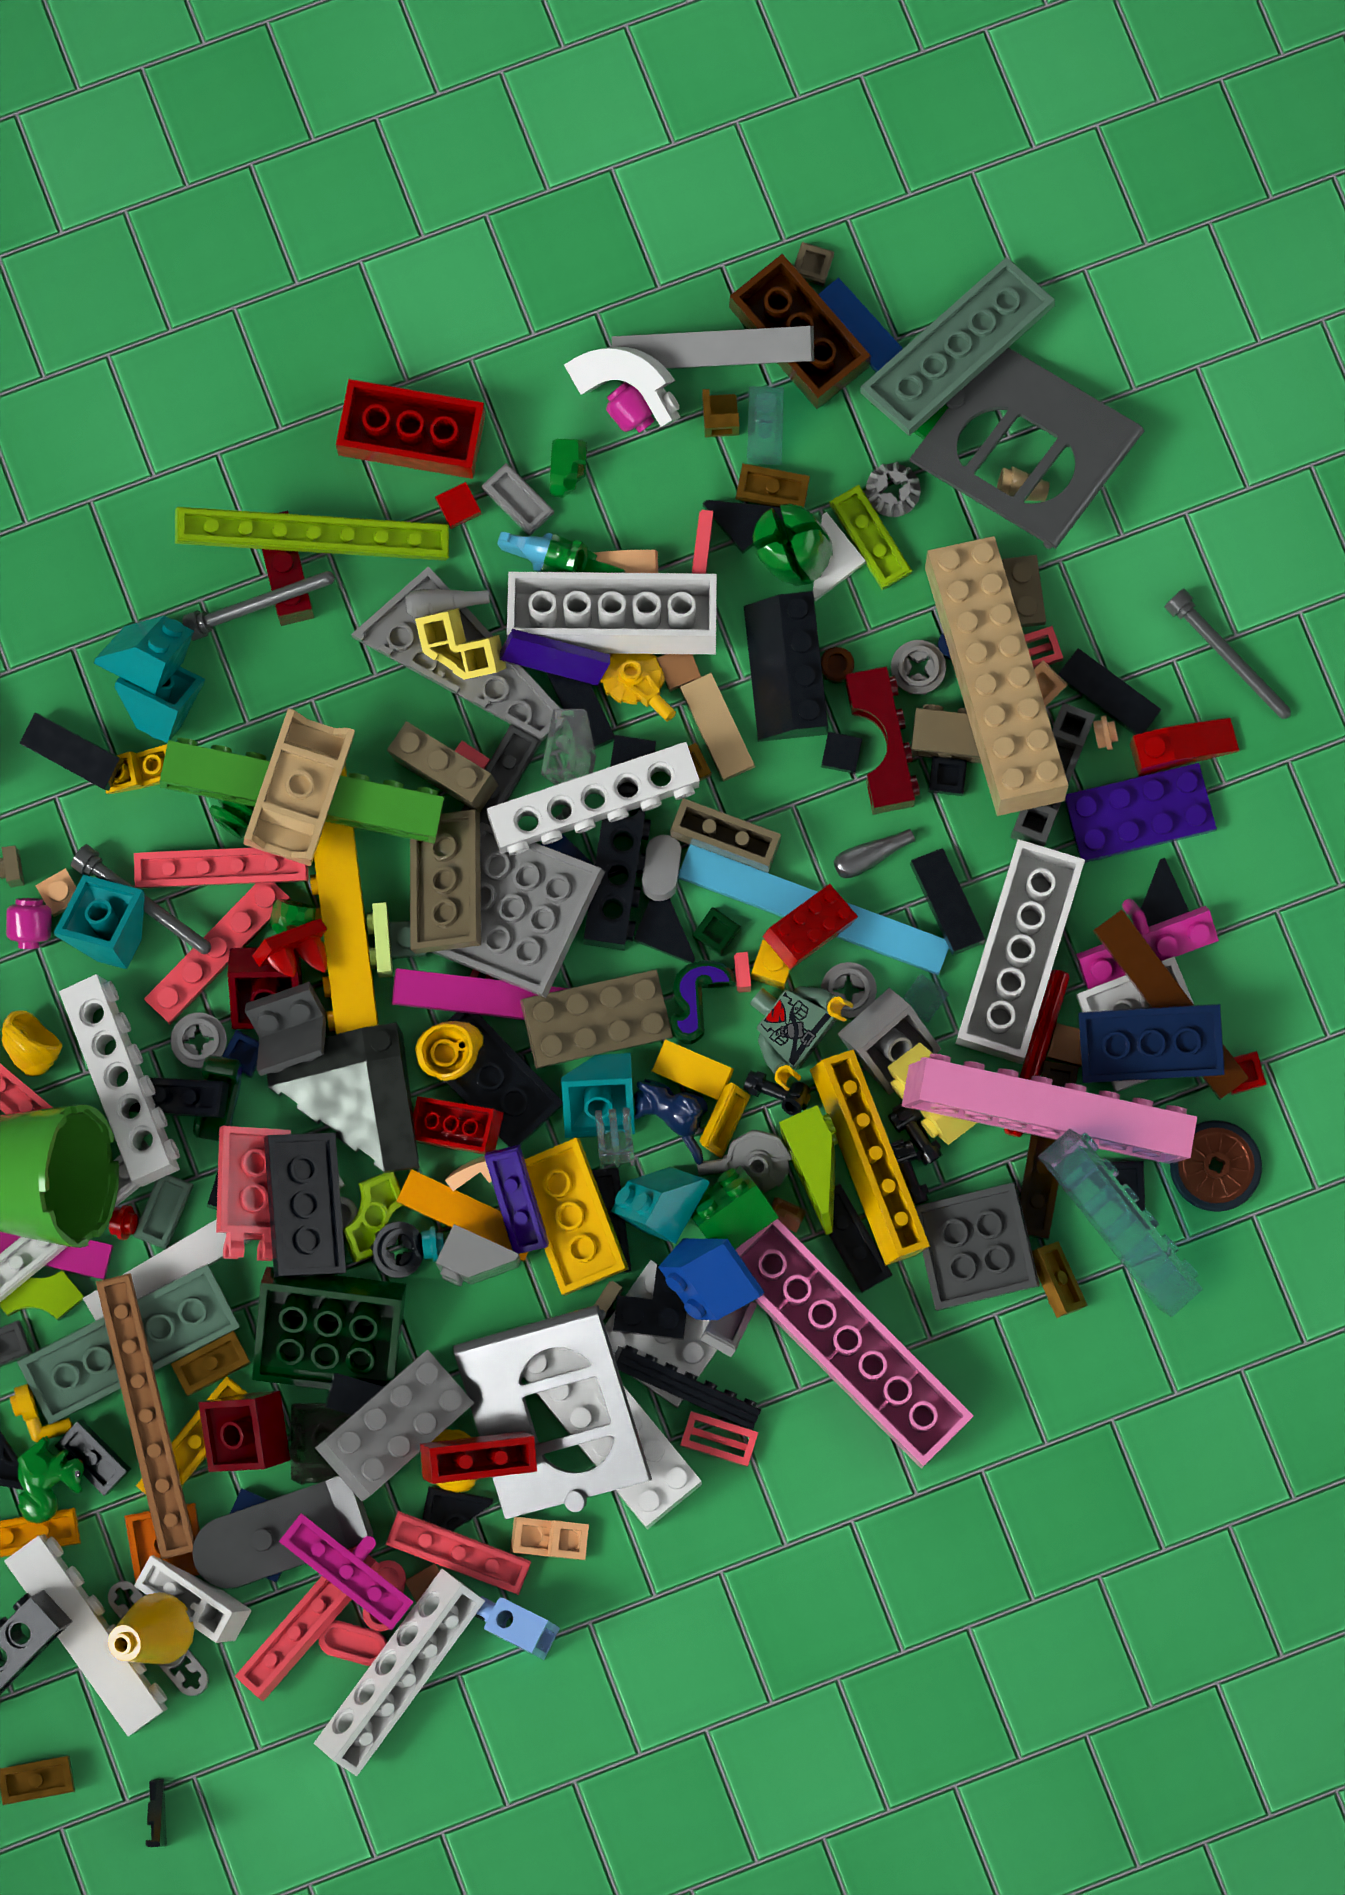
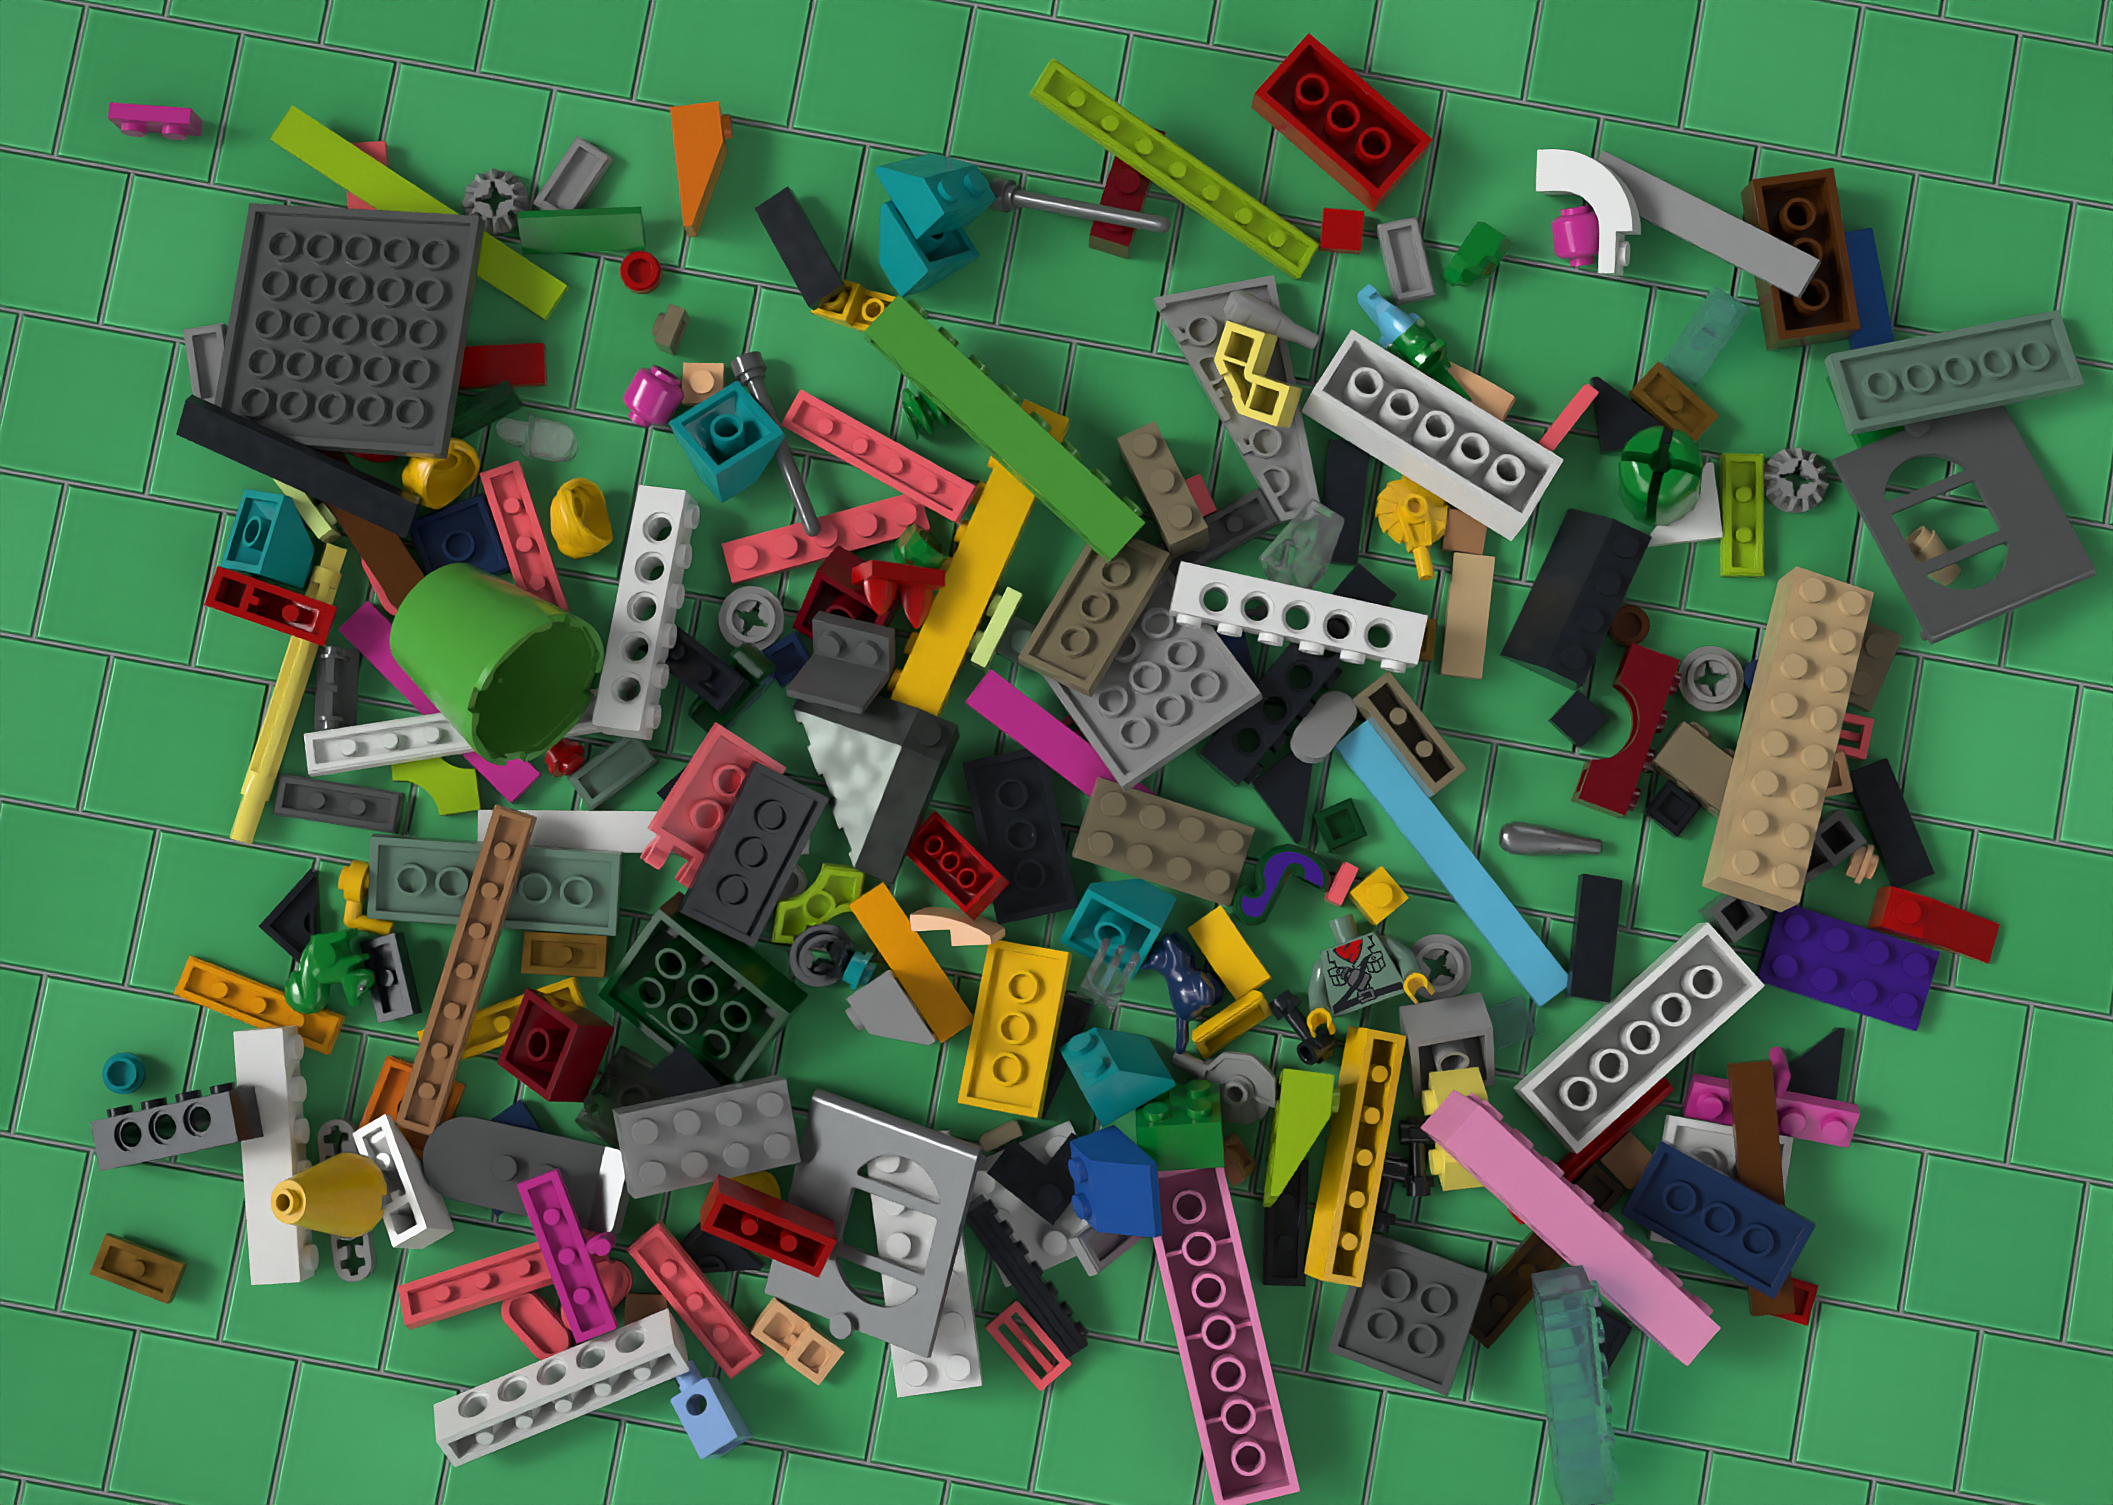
camera: 30 degrees right, 5 degrees up
black tile [146,1779,167,1847] -> none
tan piece [244,708,355,866] -> none
yellow hair [415,1021,483,1081] -> none
dark purple tile [484,1145,549,1254] -> none
dark purple tile [500,629,610,686] -> none
pearl gold panel [702,389,739,437] -> none
red piece [762,884,858,970] -> none
dark tan tile [794,242,834,287] -> none
pearl gold plate [1032,1241,1088,1318] -> none
dark grey piece [1164,588,1291,719] -> none
copper wheel [1170,1120,1262,1212] -> none

